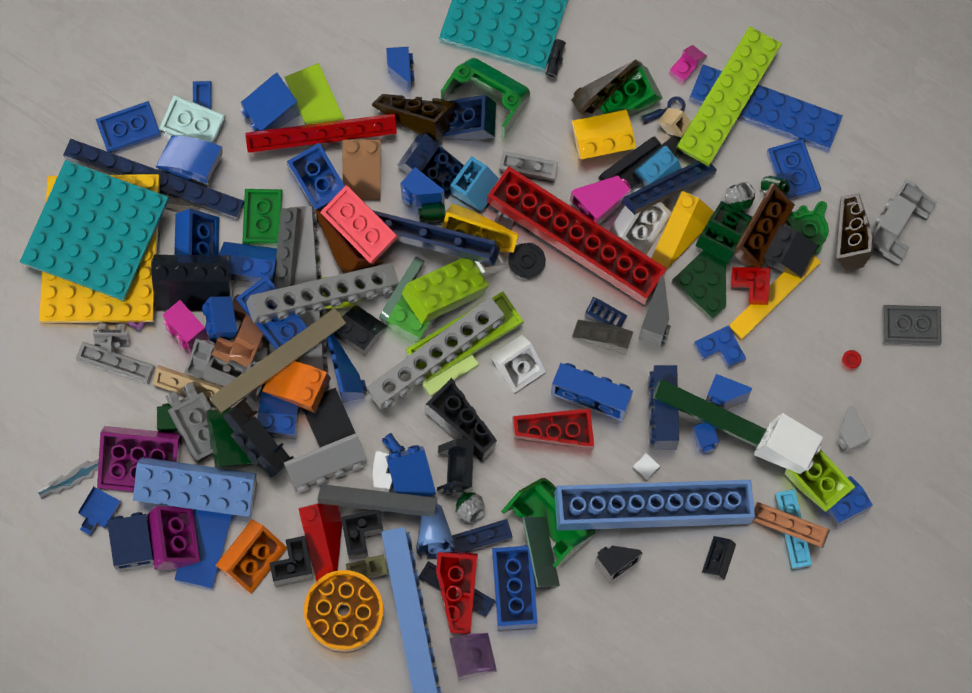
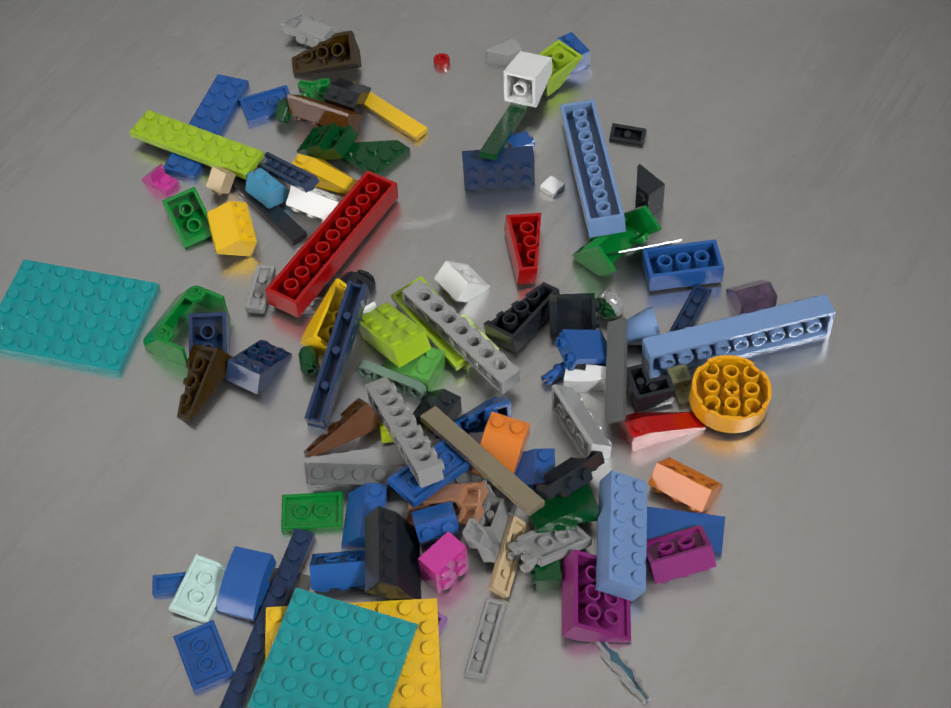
camera: 90 degrees left, 20 degrees down
blue piece [78,486,122,535] -> none
light grey hips [93,323,130,353] -> none
dark blue panel [107,512,154,570] -> none
blue slope [240,72,300,132] -> none
red plate [245,114,397,153] -> none
black brick [270,536,313,586] -> none
lime tile [285,63,345,125] -> none
blue slope [287,143,345,210] -> none
black tile [302,388,355,448] -> none
coral plate [320,185,398,264] -> none
medium nougat slope [342,140,381,201] -> none
blue slope [386,46,414,88] -> none
blue slope [400,167,445,207] -> none
red wedge [436,552,478,635] -> none
dark azure slope [450,156,499,213] -> none
dark blue plate [452,519,513,553] -> none
black pin [545,39,566,78] -> none
blue brick [551,363,633,421] -> none
dark pink slope [570,176,631,224] -> none
dark brown wedge [571,59,643,117] -> none
clear smoke slope [572,319,633,355] -> none
dark blue slope [585,297,627,333] -> none
black beam [598,136,661,181] -> none
dark grey slope [639,276,671,346] -> none
dark blue piece [641,96,686,123] -> none
blue plate [694,325,746,368] -> none
blue slope [706,374,752,410] -> none
light grey piece [725,182,755,211] -> none
red plate [731,267,771,305] -> none
nougat tile [753,502,830,548] -> none
medium azure plate [775,489,812,570] -> none
dark grey tile [883,305,942,345] -> none

